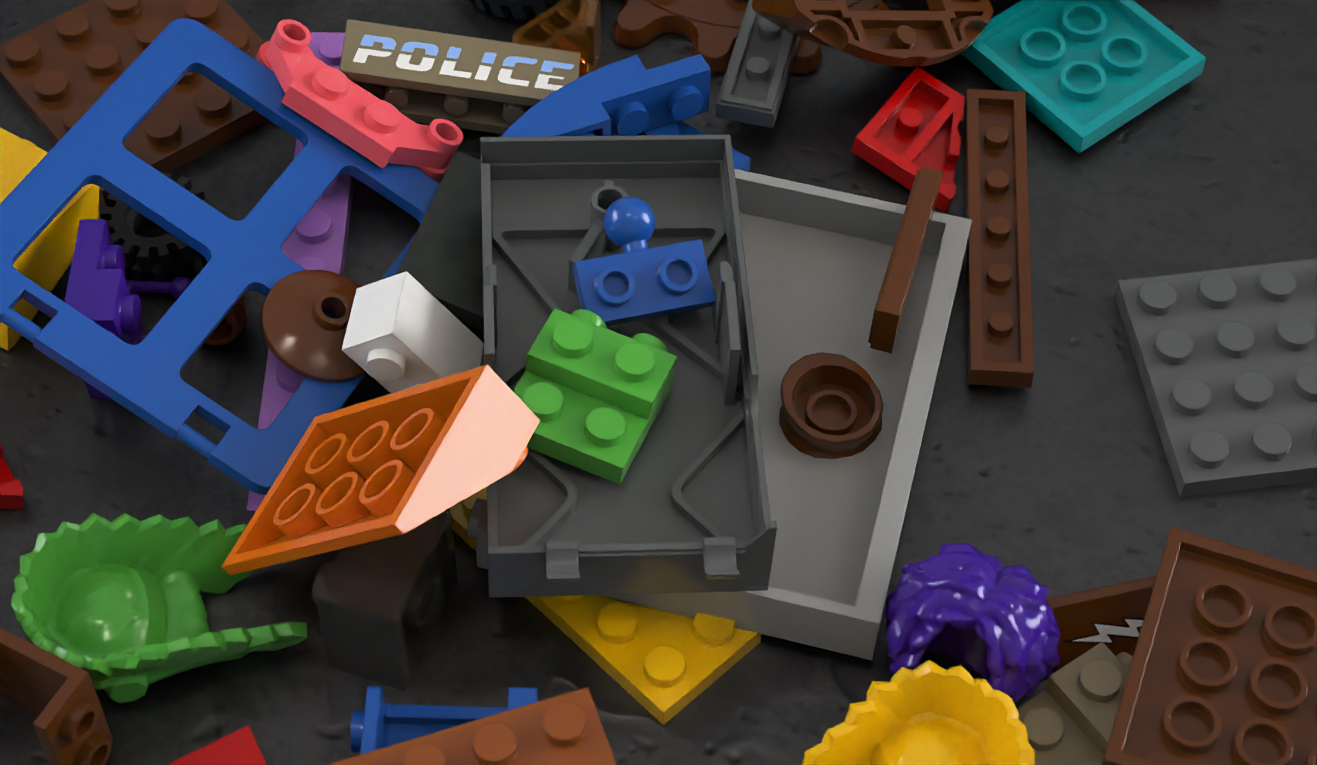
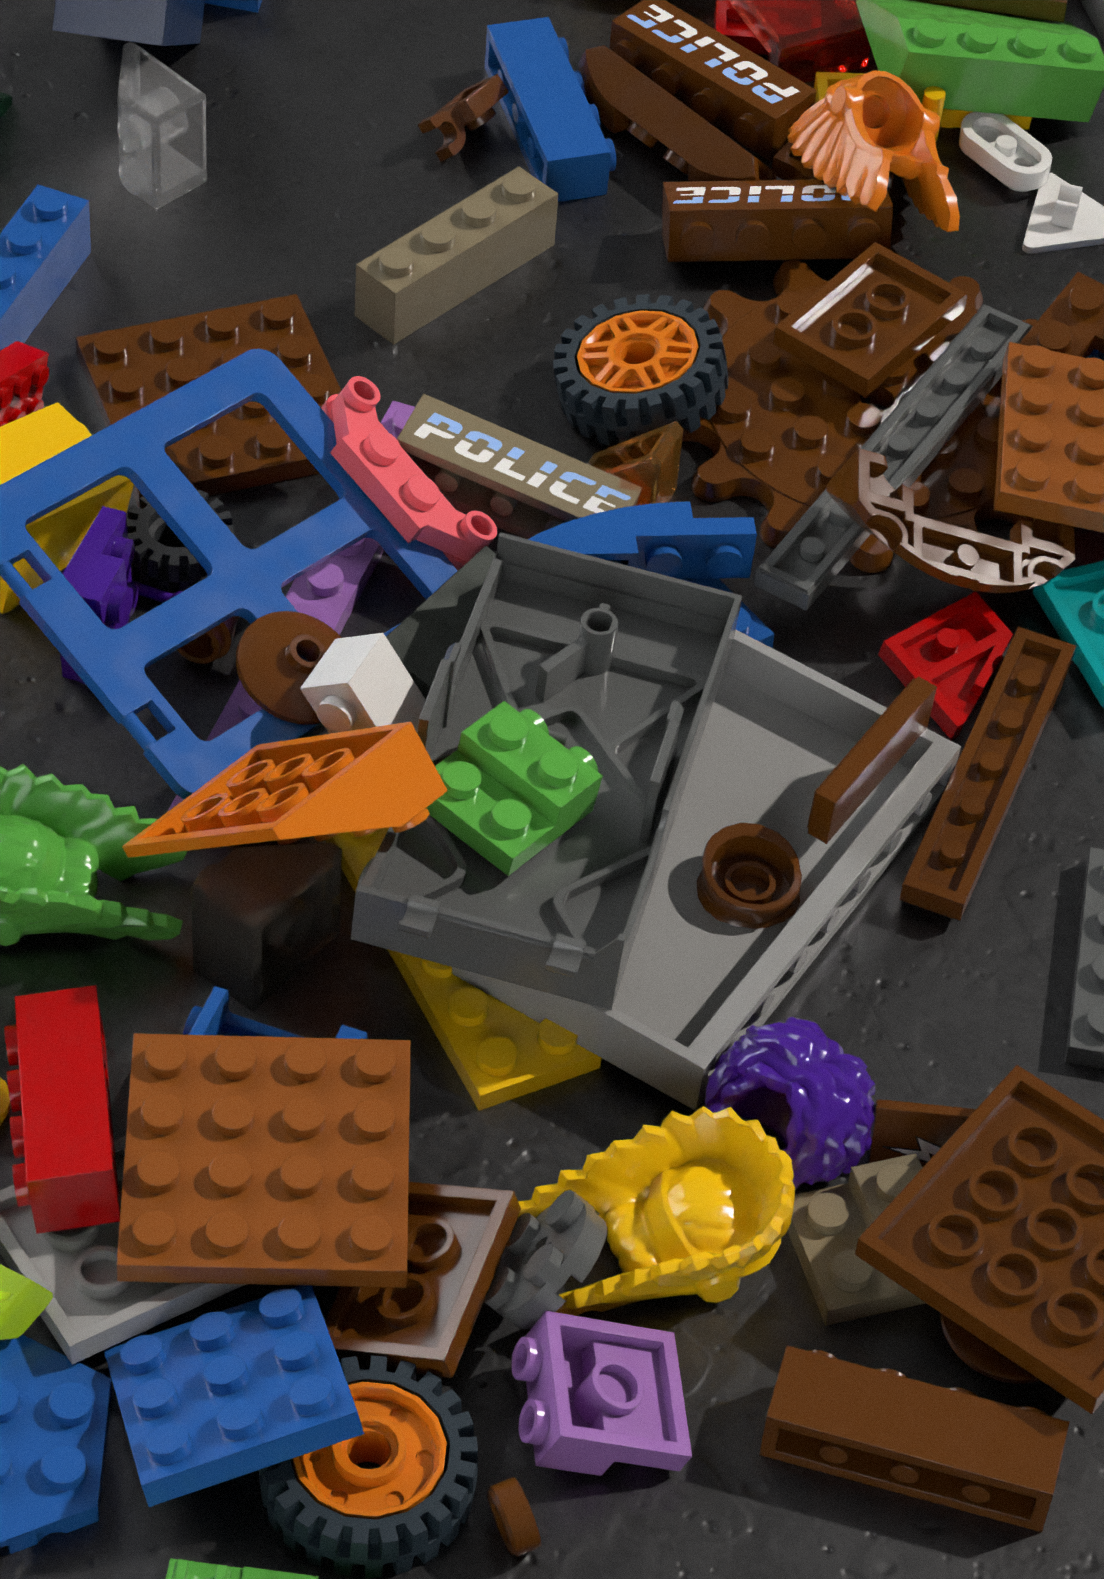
camera: 15 degrees right, 5 degrees down
blue plate [572,197,716,327] -> none

